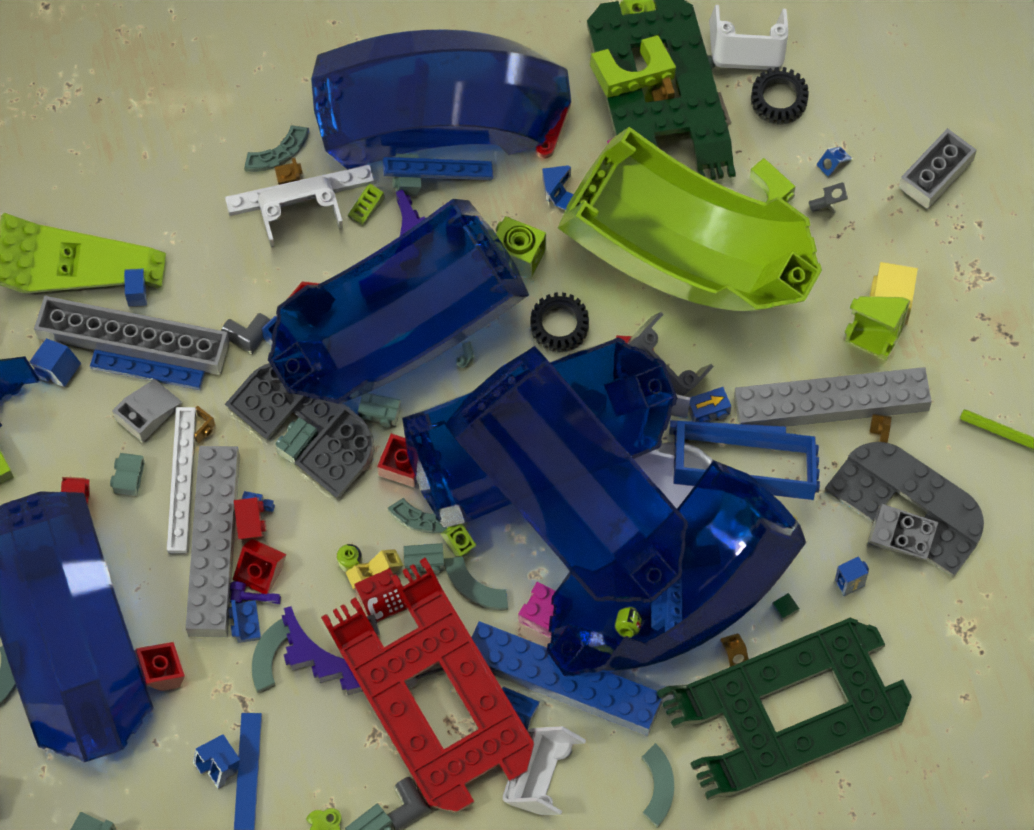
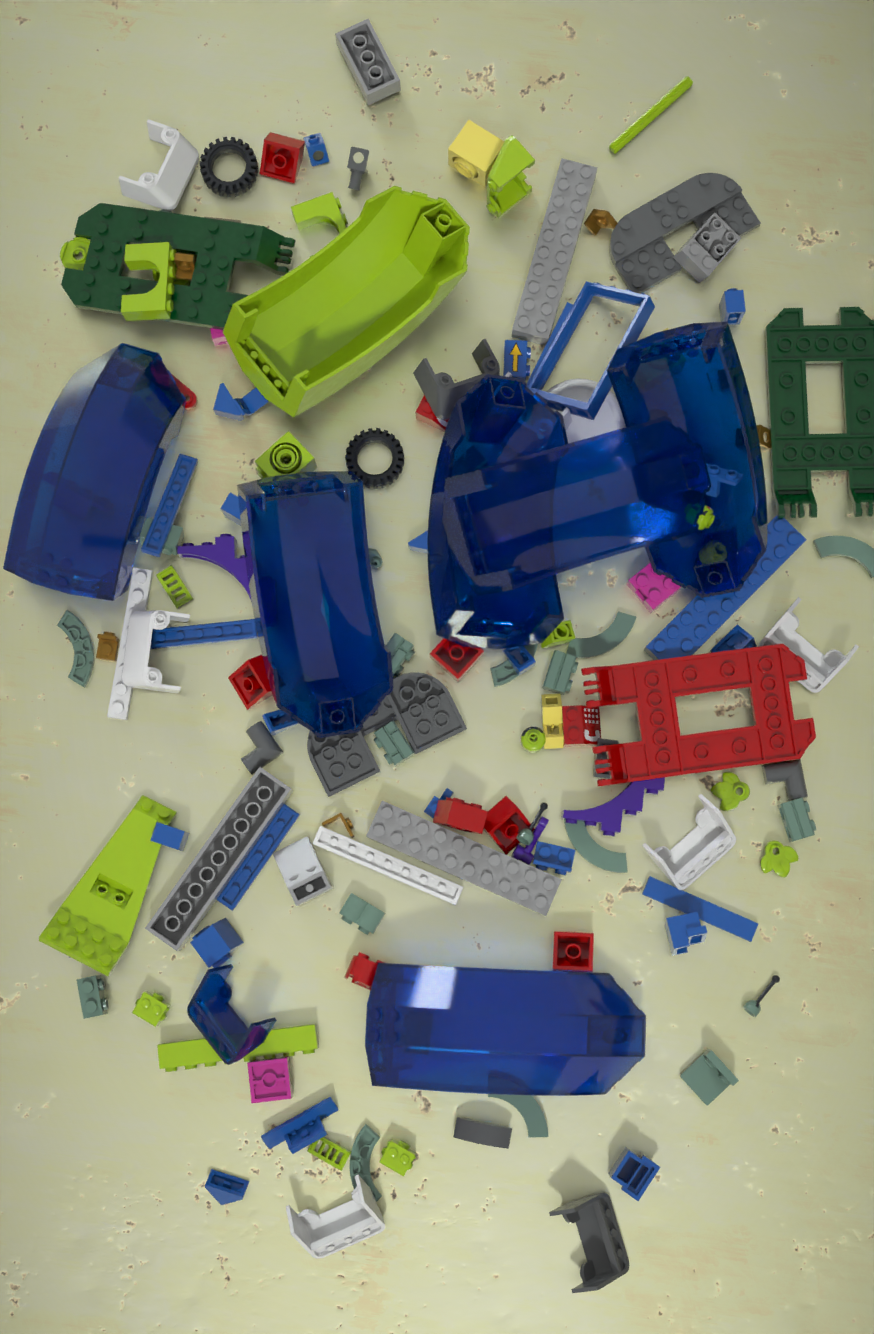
camera: 65 degrees left, 15 degrees up
none -> blue tile [150,619,258,650]
none -> red slope [260,132,305,183]
none -> blue slope [503,641,536,676]
none -> hinge [516,802,548,845]
none -> white windscreen [642,794,736,890]
none -> lime plate [711,772,750,811]

